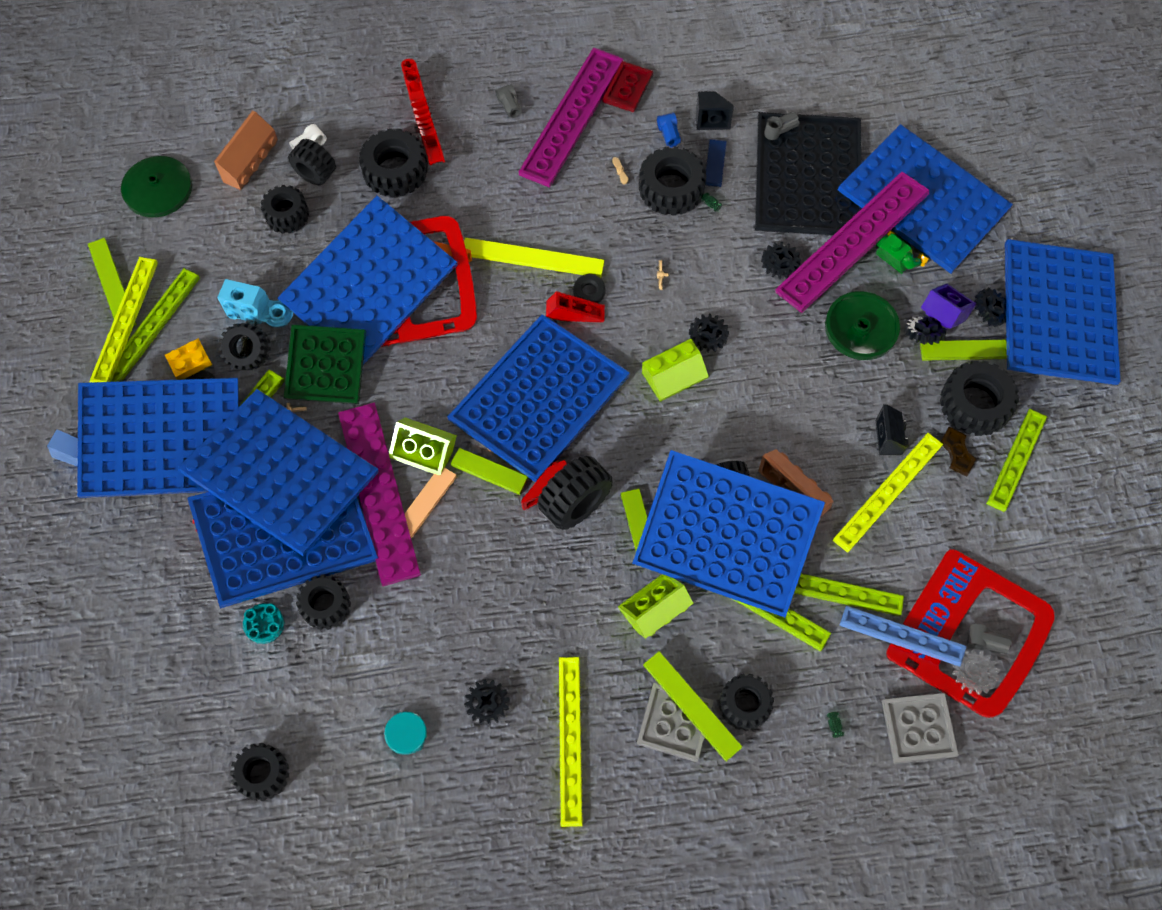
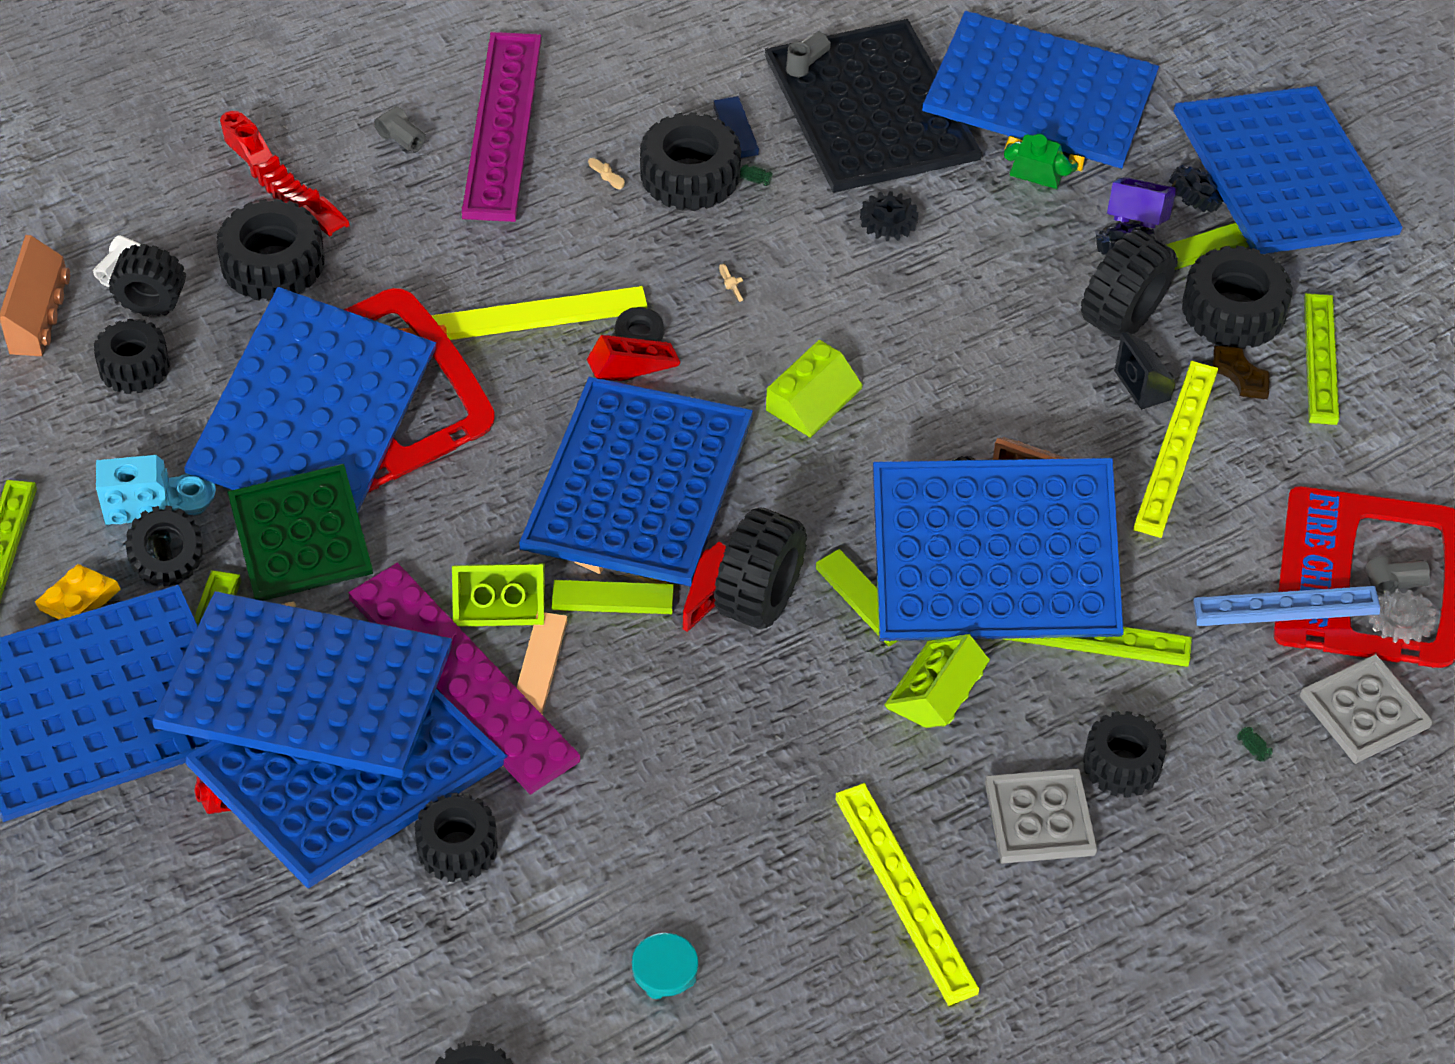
camera: 25 degrees left, 15 degrees down
teal tile [243,603,284,644] -> none
black gear [464,679,510,726] -> none
dark red plate [603,61,653,113] -> none
lime tile [643,651,742,762] -> none
blue piece [657,113,681,148] -> none
black gear [689,314,729,353] -> none
black slope [696,91,734,130] -> none
magenta plate [775,172,929,313] -> none
lime tile [794,573,904,616] -> none
dark green dish [825,291,900,360] -> none
none -> black tyre [1080,230,1178,340]

